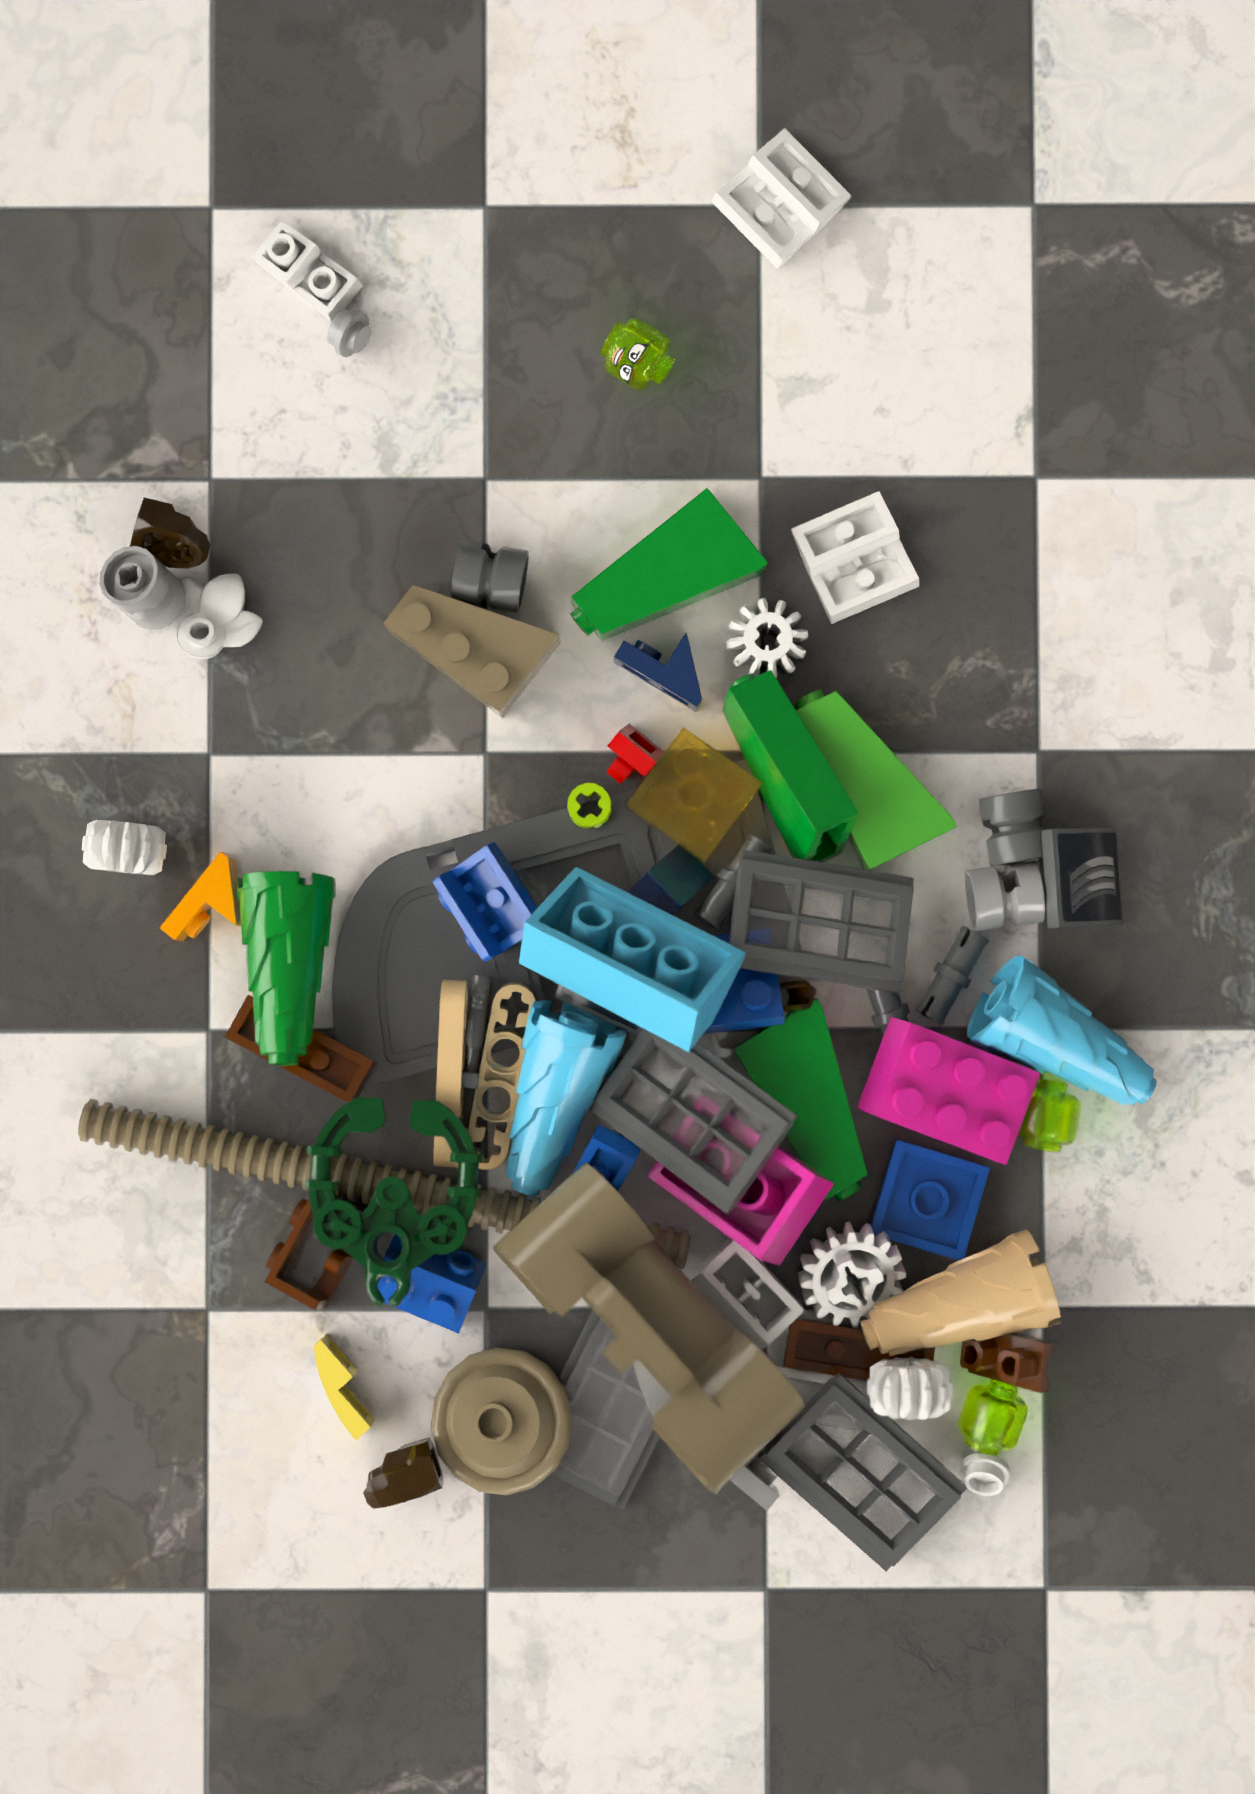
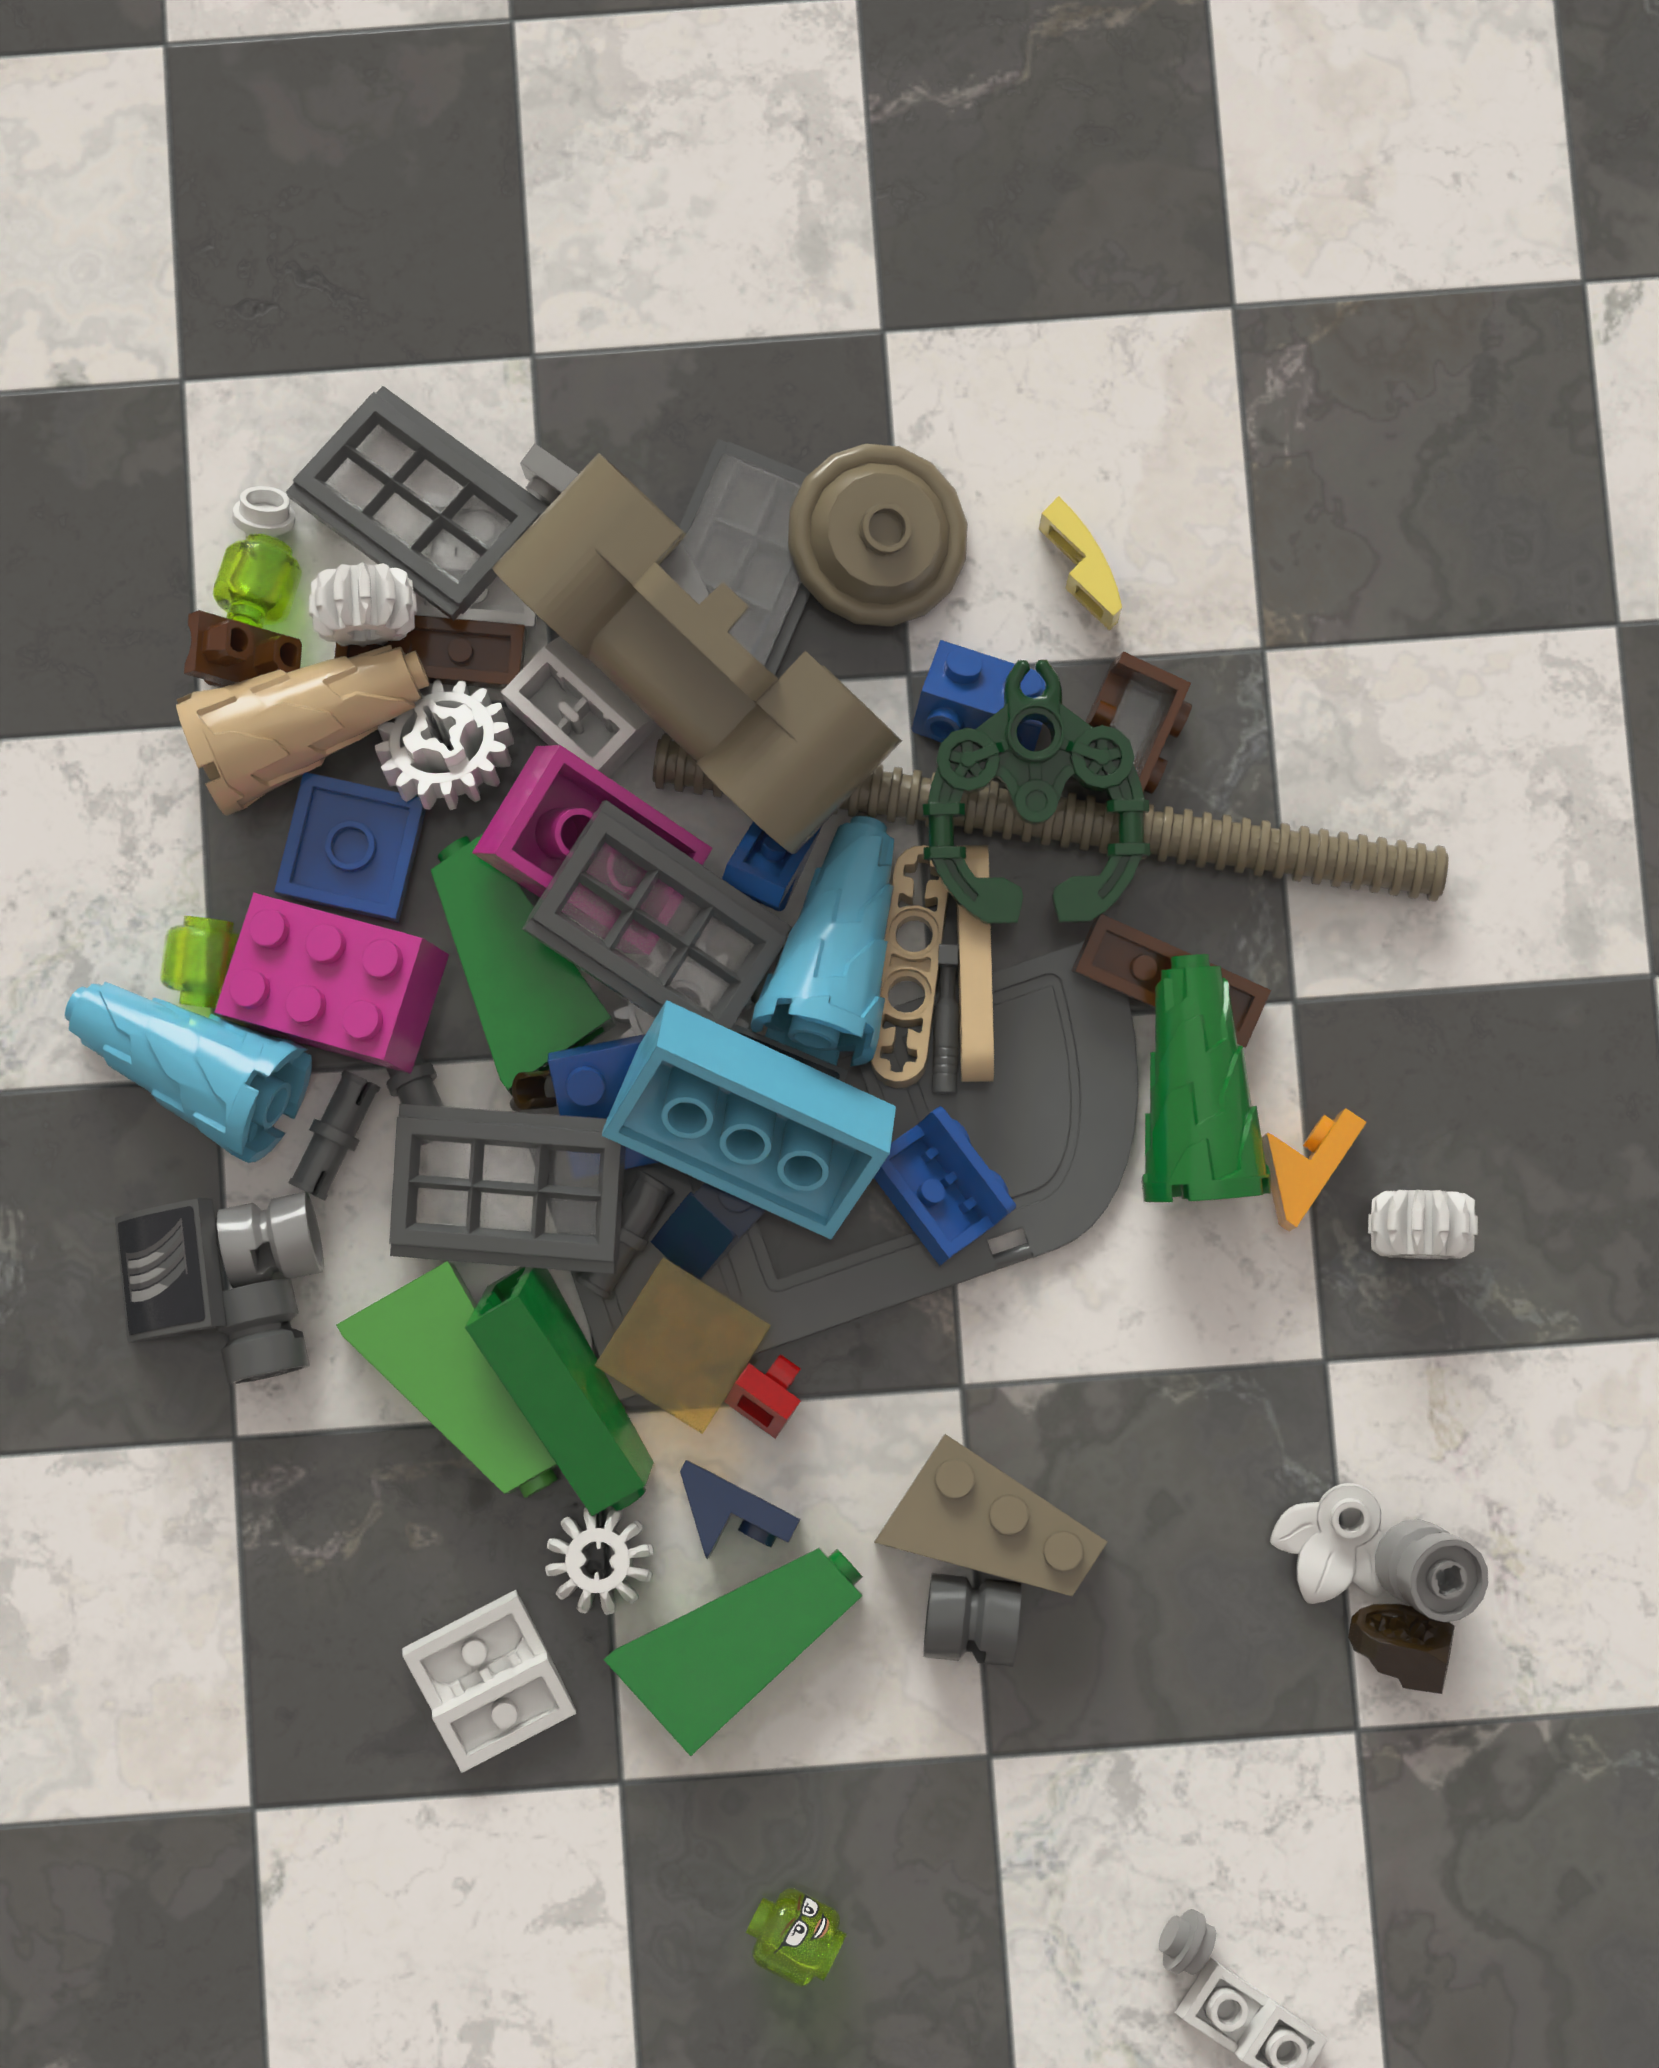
camera: 175 degrees right, 5 degrees down
dark brown rock [363,1437,444,1509] -> none
lime bush [567,783,611,829] -> none

